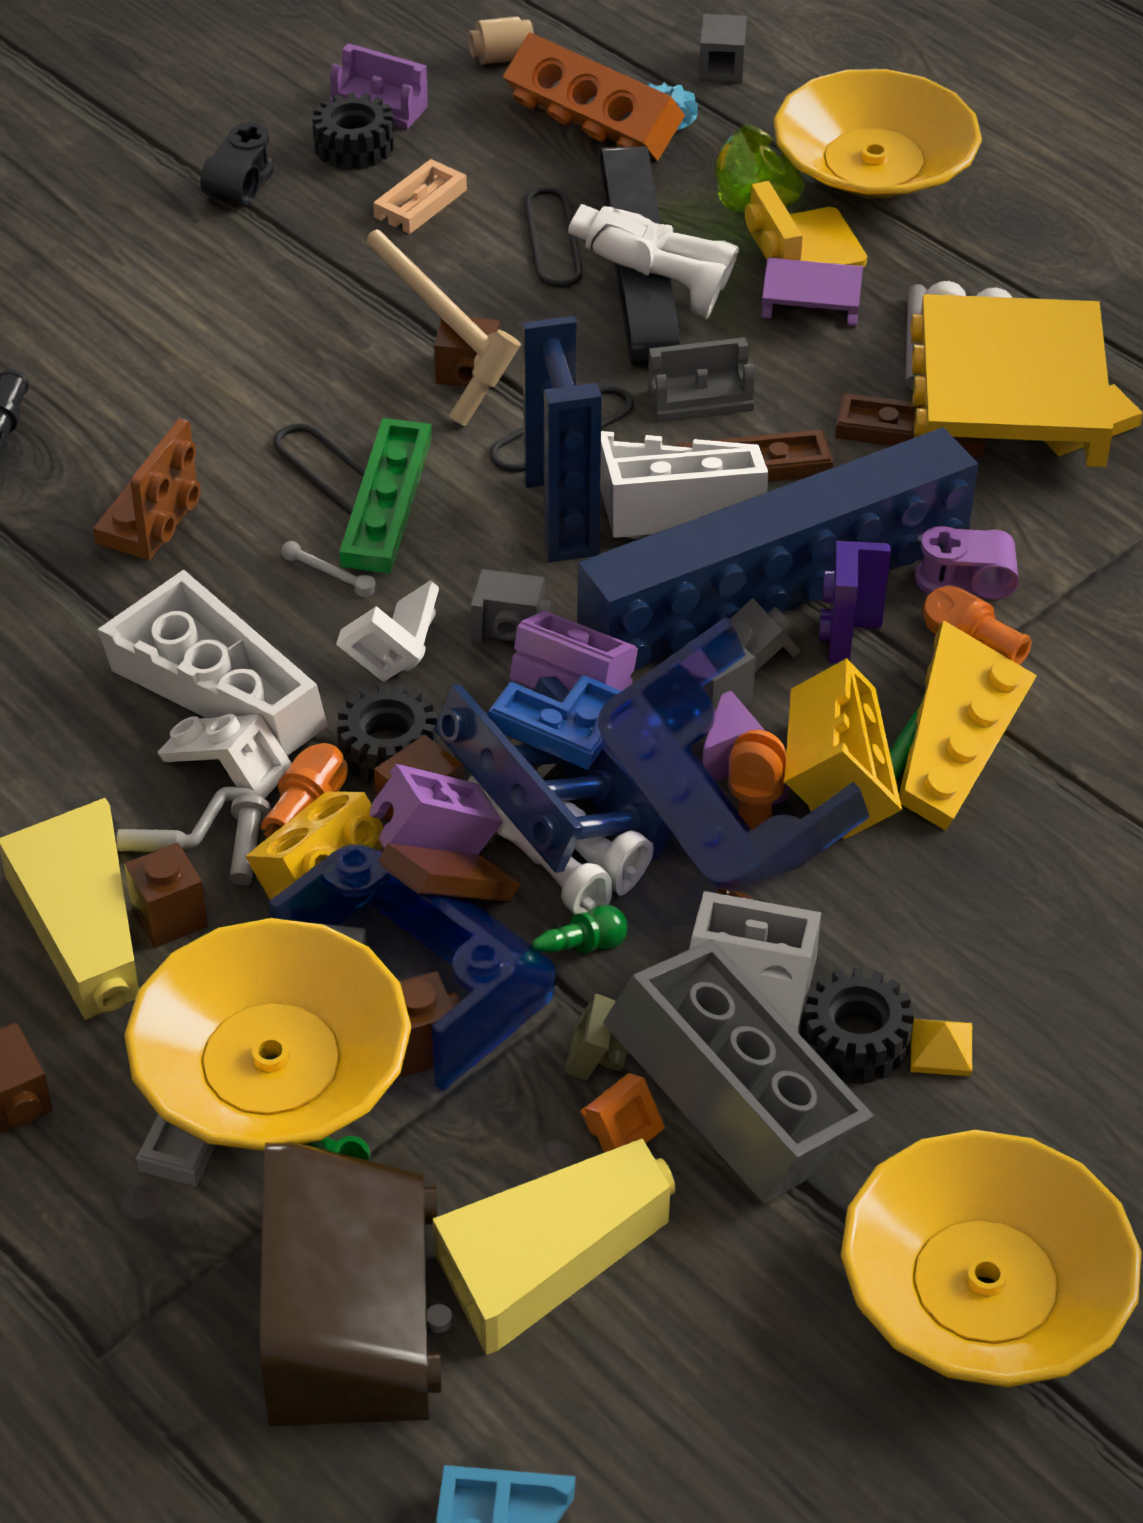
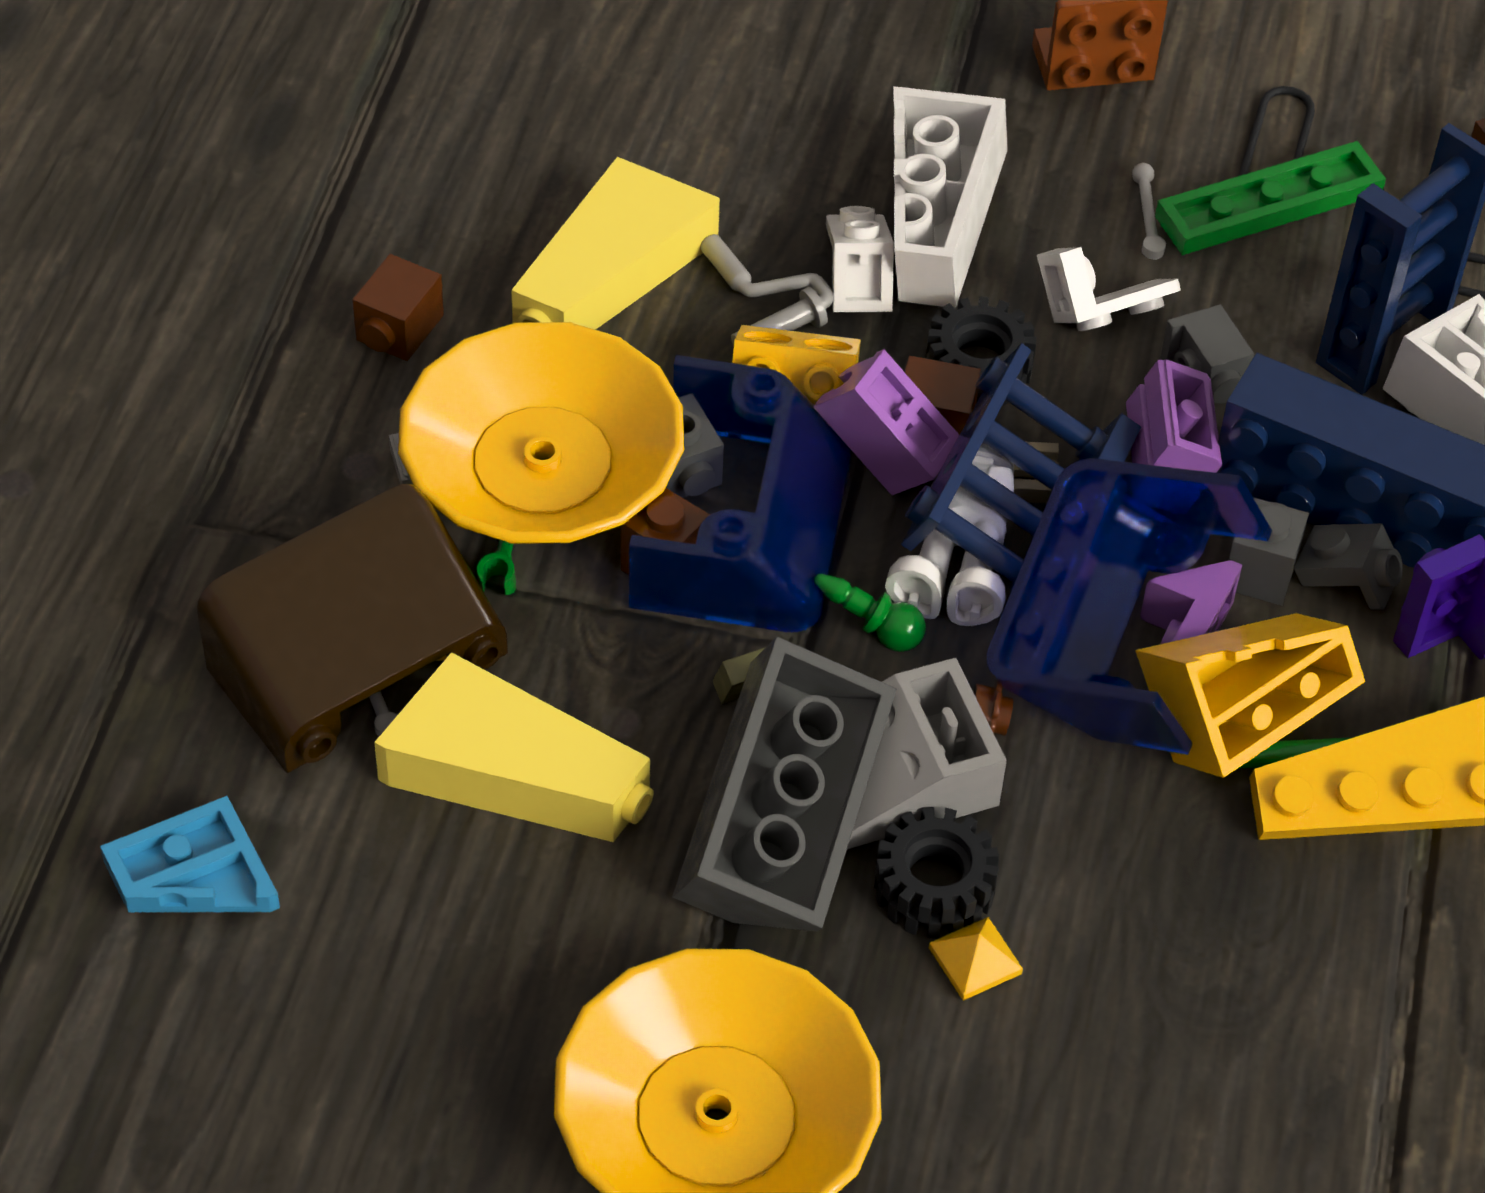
camera: 55 degrees right, 5 degrees up
reddish brown brick [124,842,208,948] -> none
orange arm [261,743,349,838] -> none
reddish brown tile [378,843,520,902] -> none
blue tile [488,675,632,770] -> none
orange tile [580,1073,665,1153] -> none
orange arm [728,730,787,836] -> none

